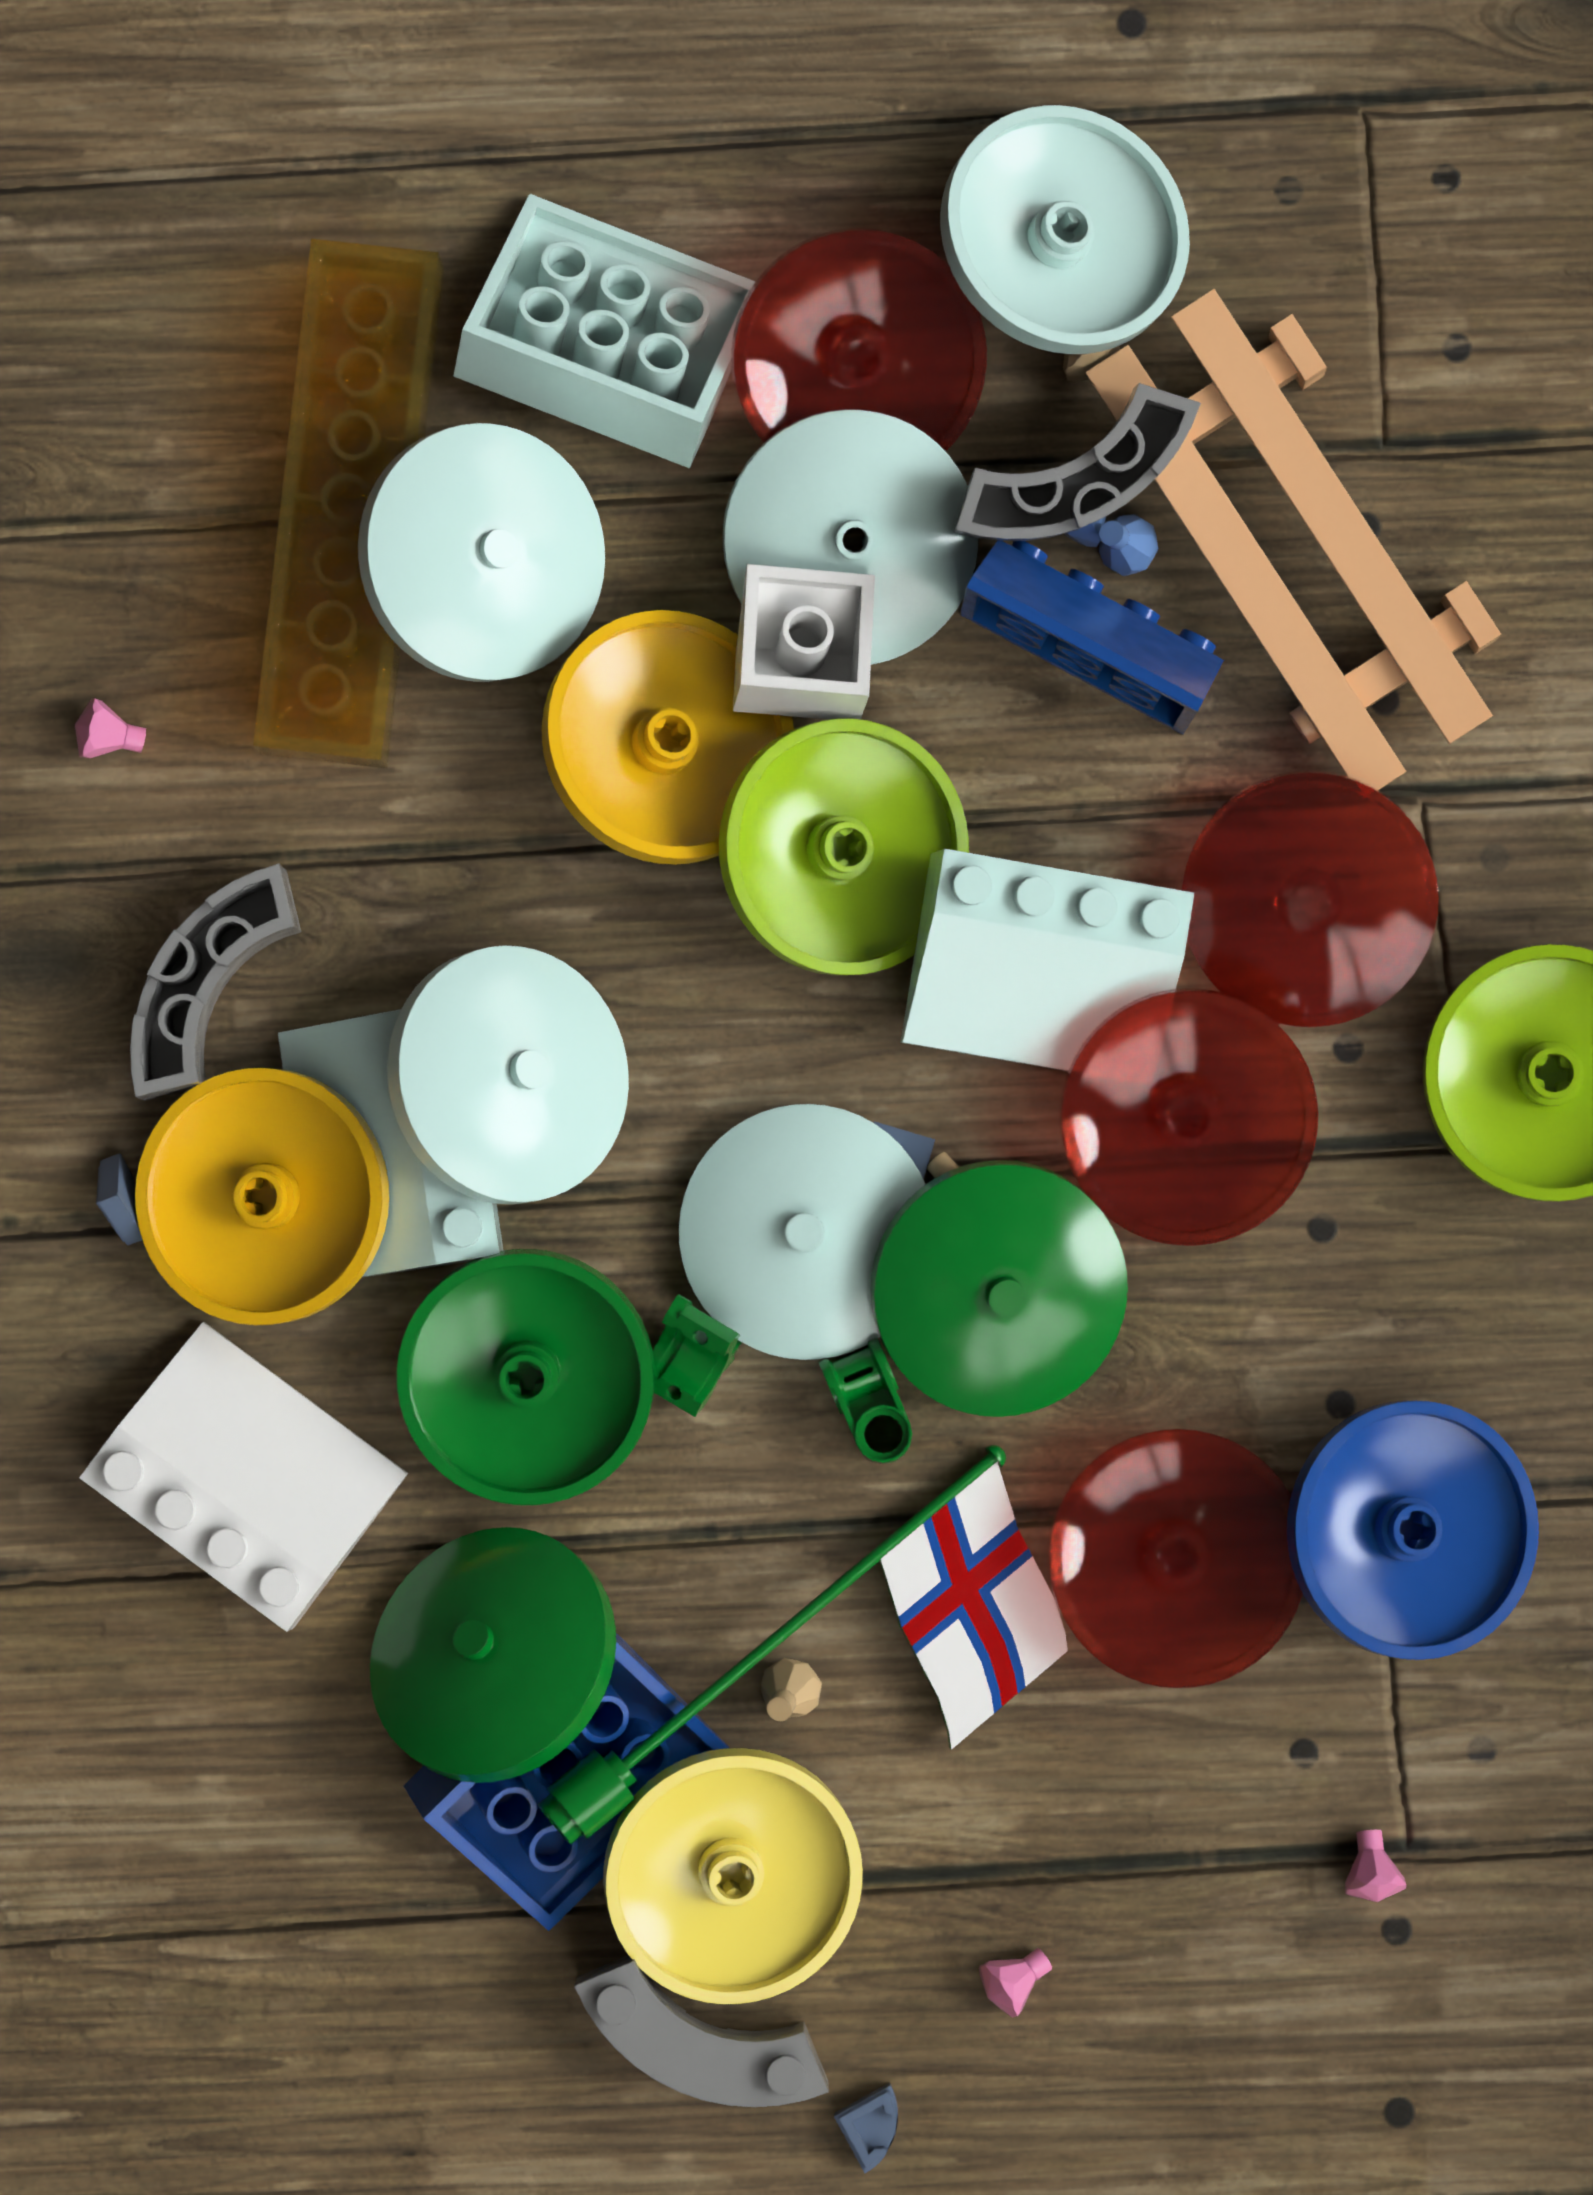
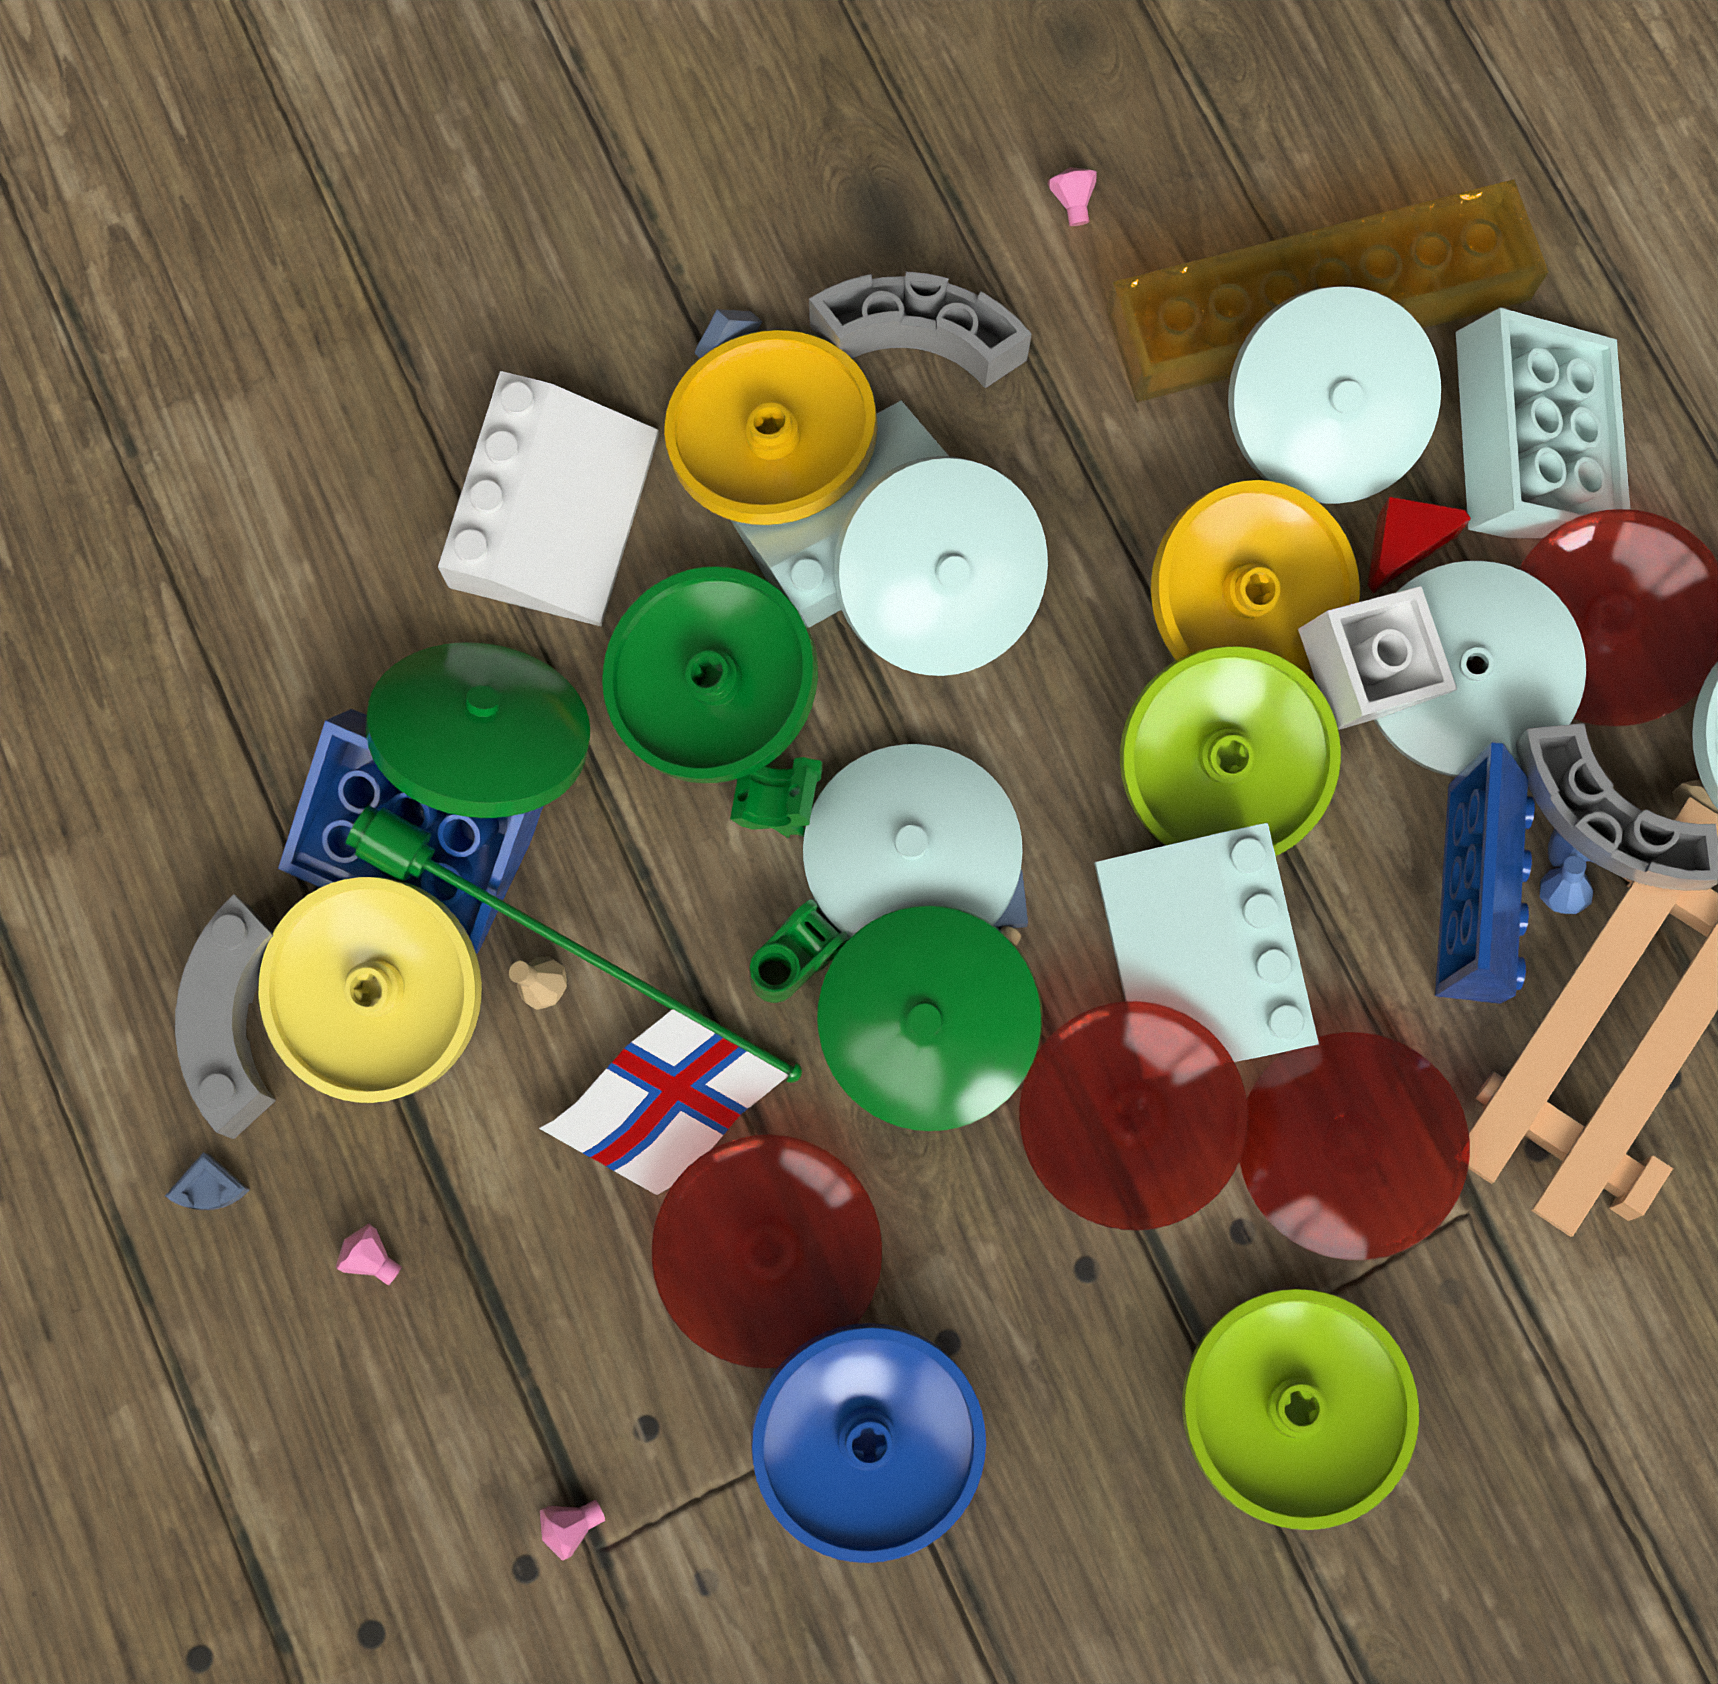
camera: 65 degrees right, 10 degrees down
none -> red slope [1368,497,1471,593]

